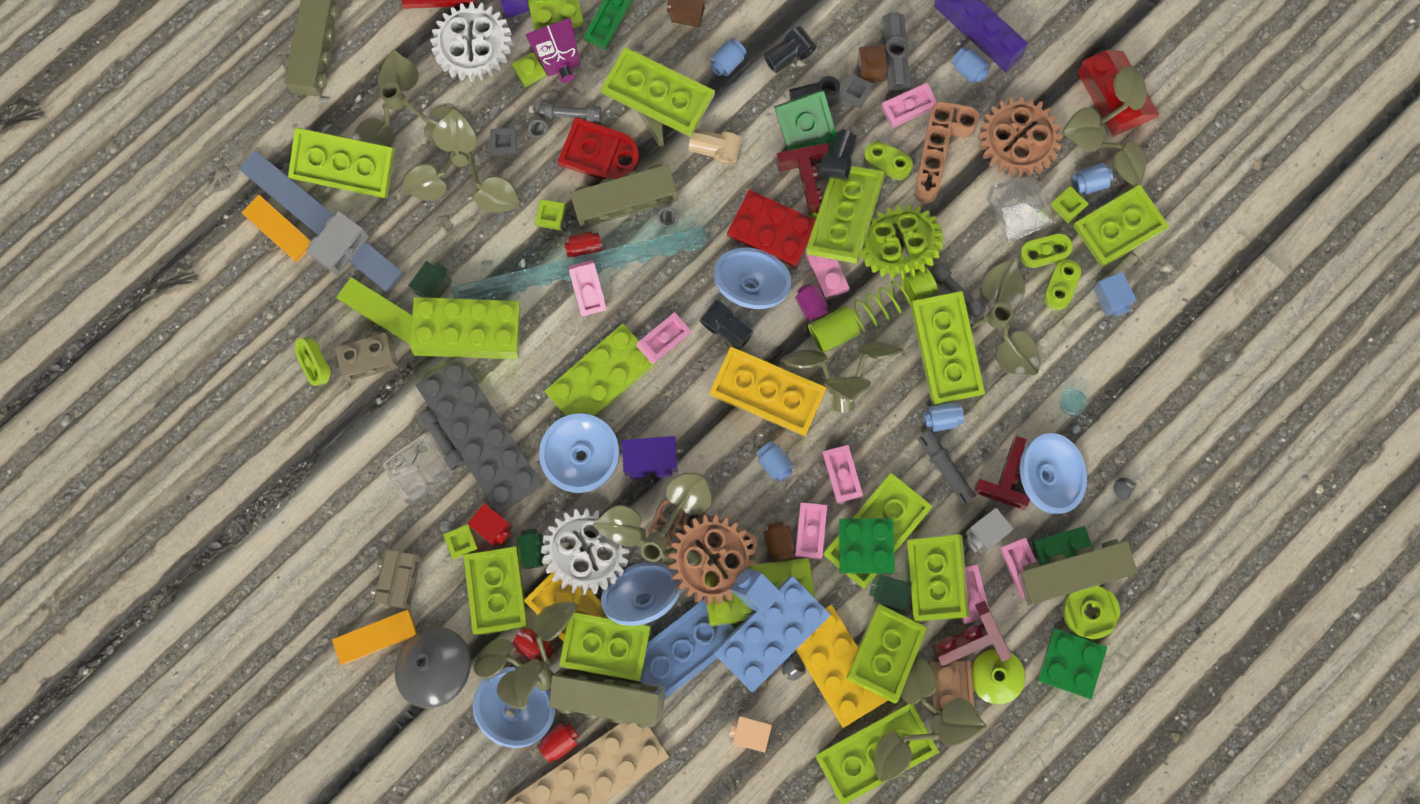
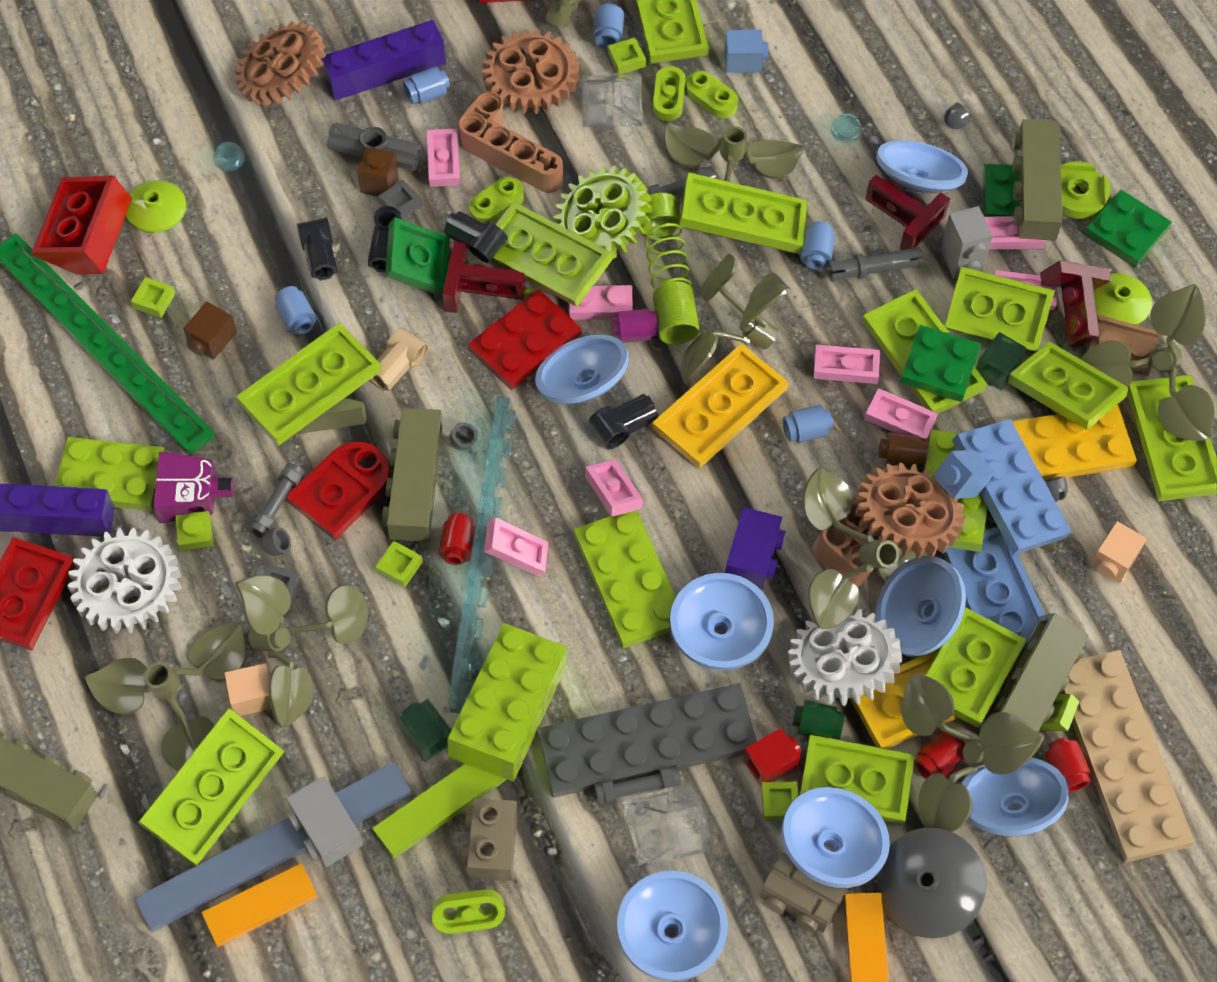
camera: 80 degrees left, 15 degrees down
none -> light nougat brick [225,663,272,716]
none -> light blue dish [617,871,728,981]
none -> light blue dish [782,787,890,888]
none -> lime plate [1039,694,1080,731]

